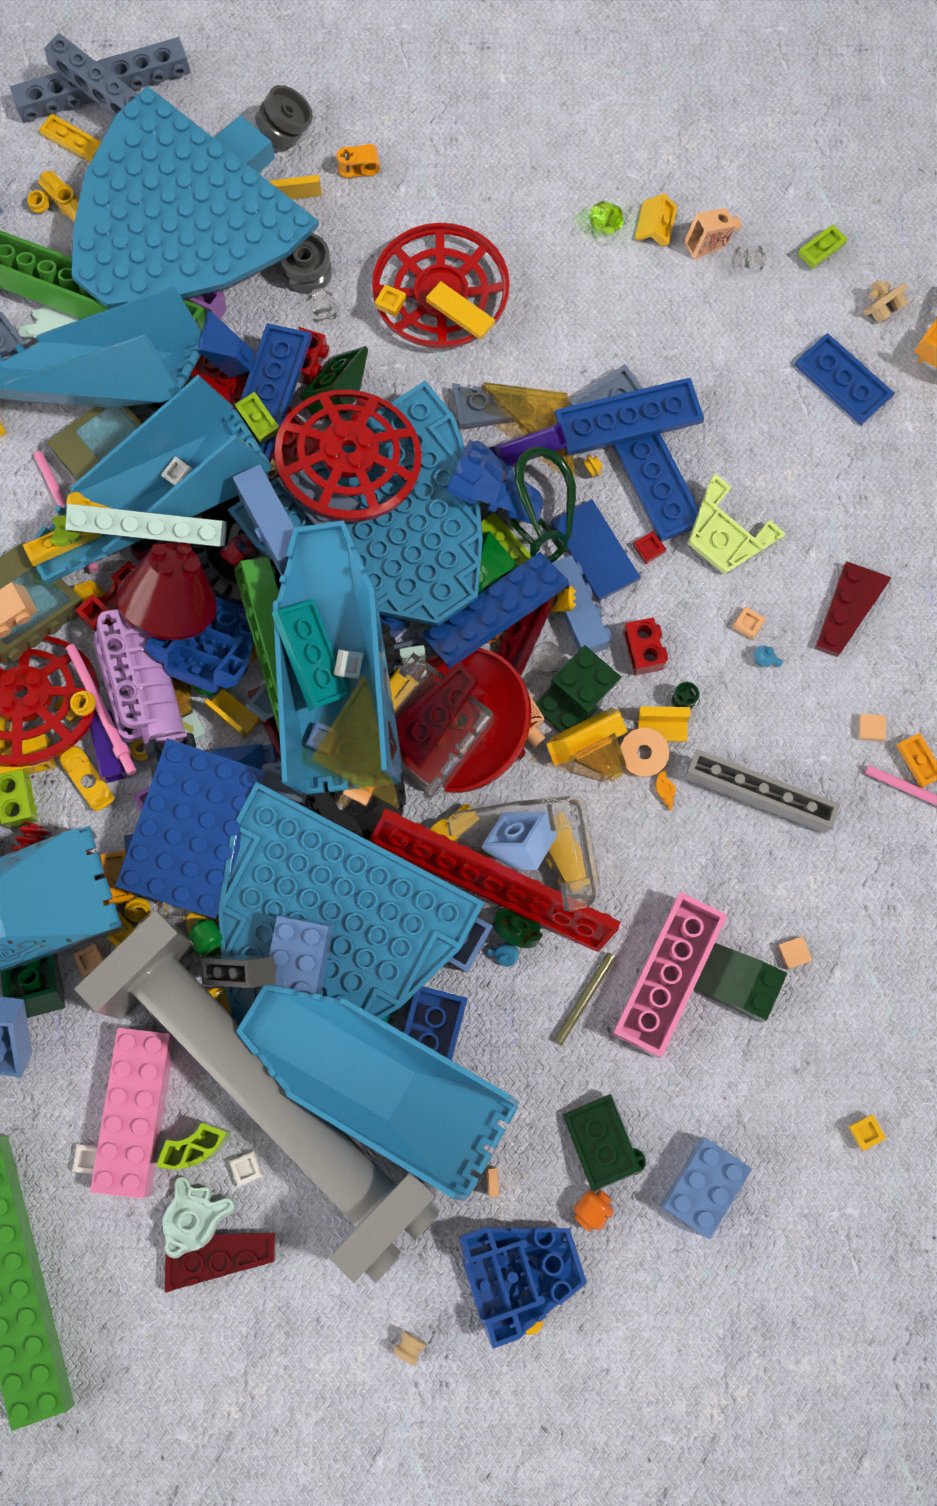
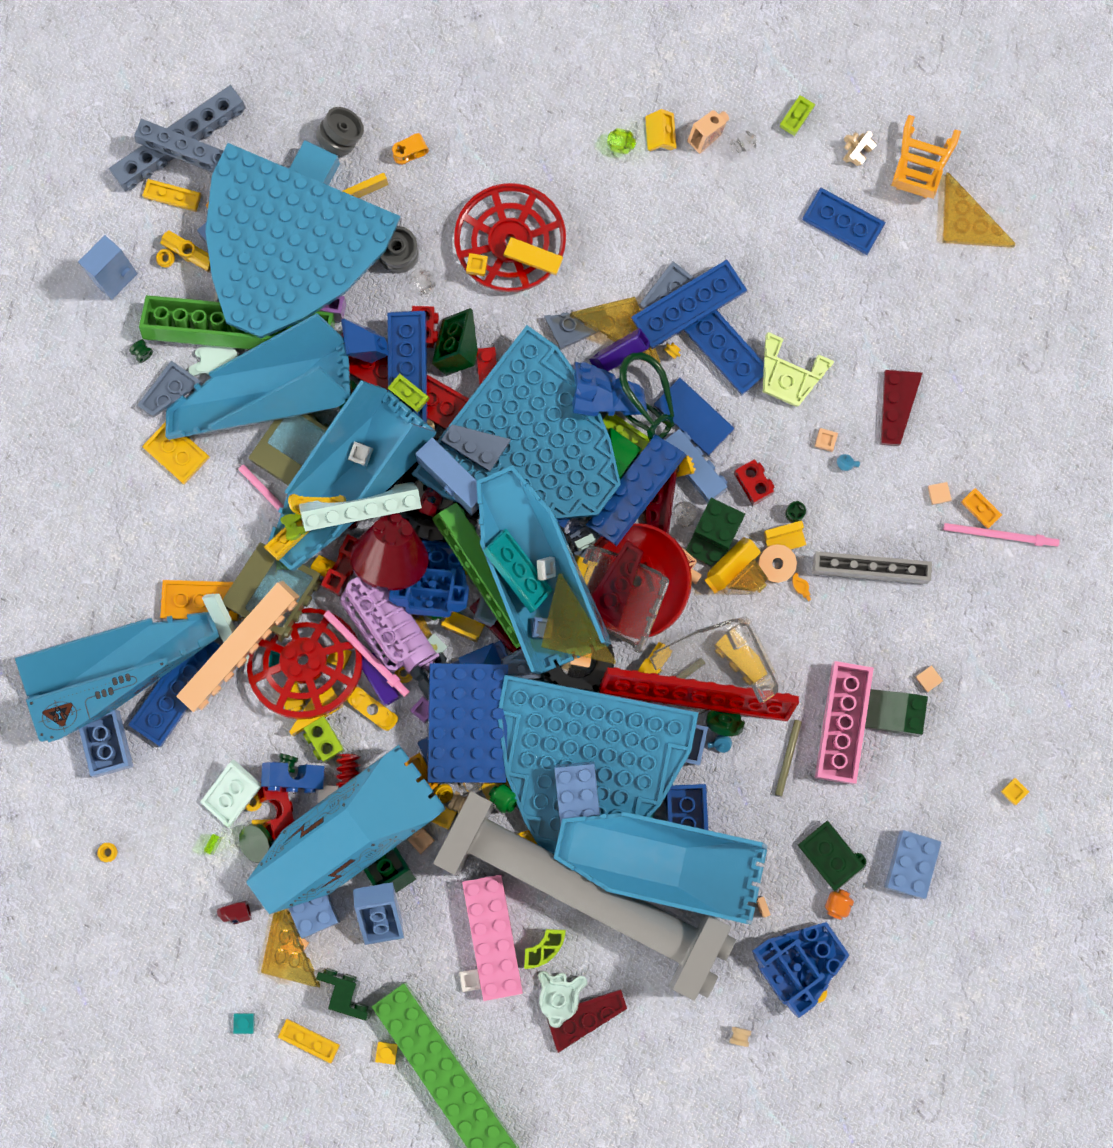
camera: 15 degrees left, 5 degrees up
yellow plate [70,691,96,716] -> none
dark grey brick [200,954,276,988] -> none
white tile [229,1151,264,1187] -> none
red dish [274,390,422,522] -> none
light blue slope [481,812,558,870] -> none
red tile [633,531,667,564] -> none

